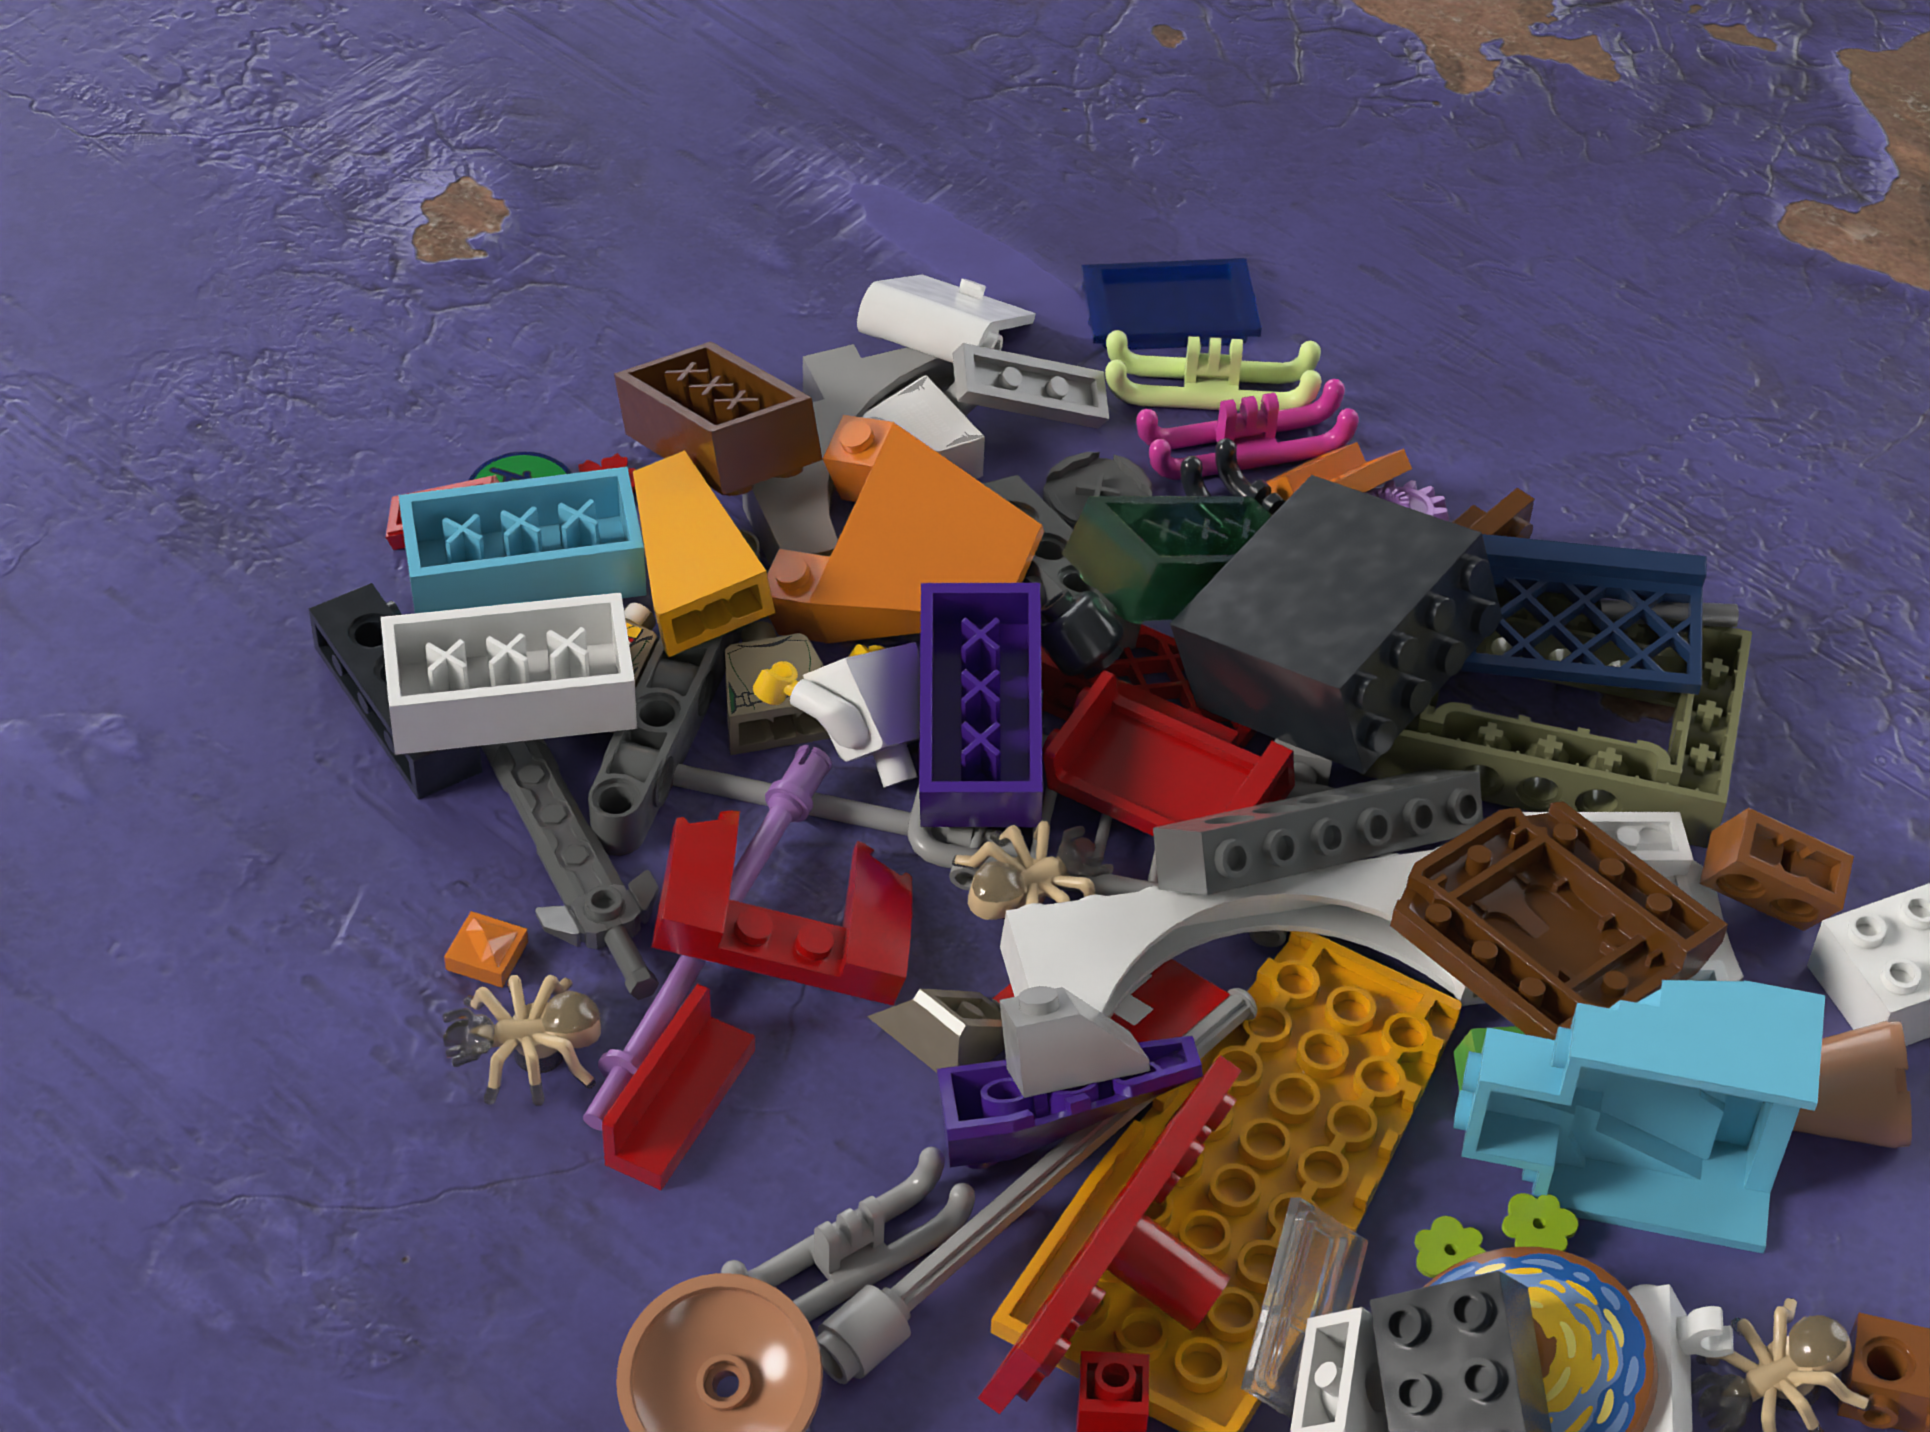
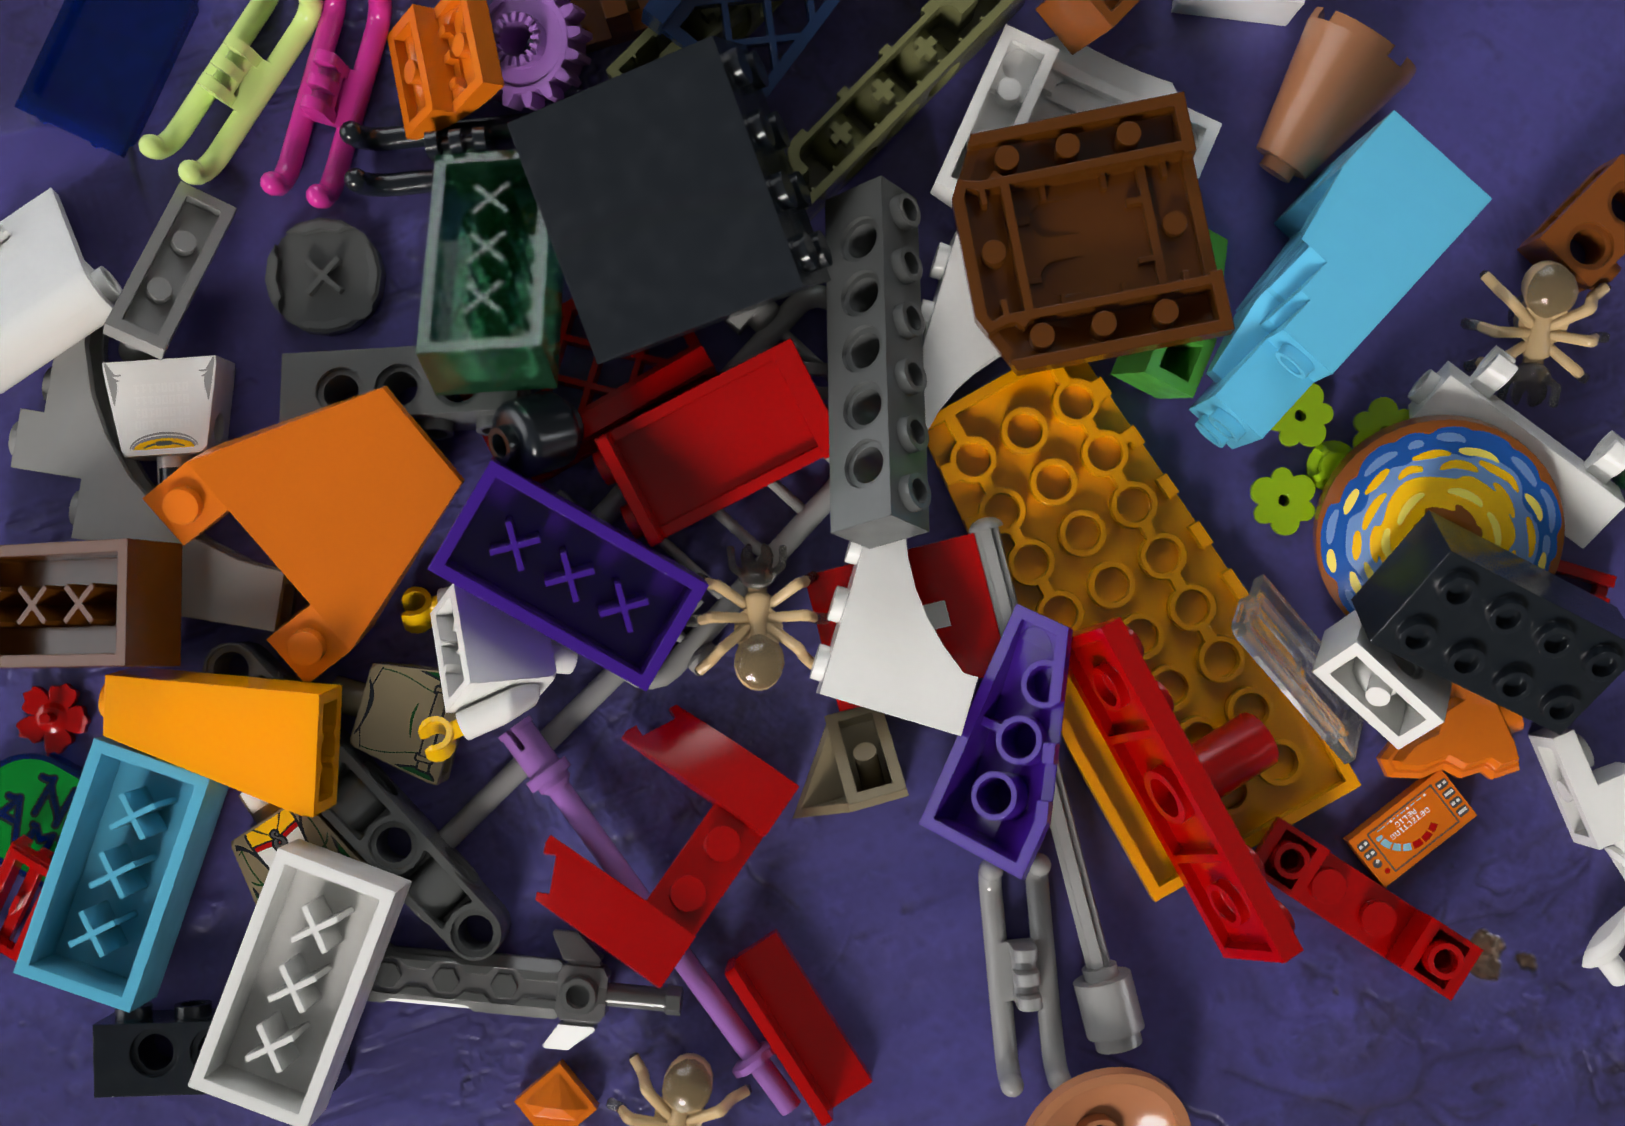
camera: 60 degrees left, 40 degrees up
light grey slope [1000,986,1150,1098] -> none

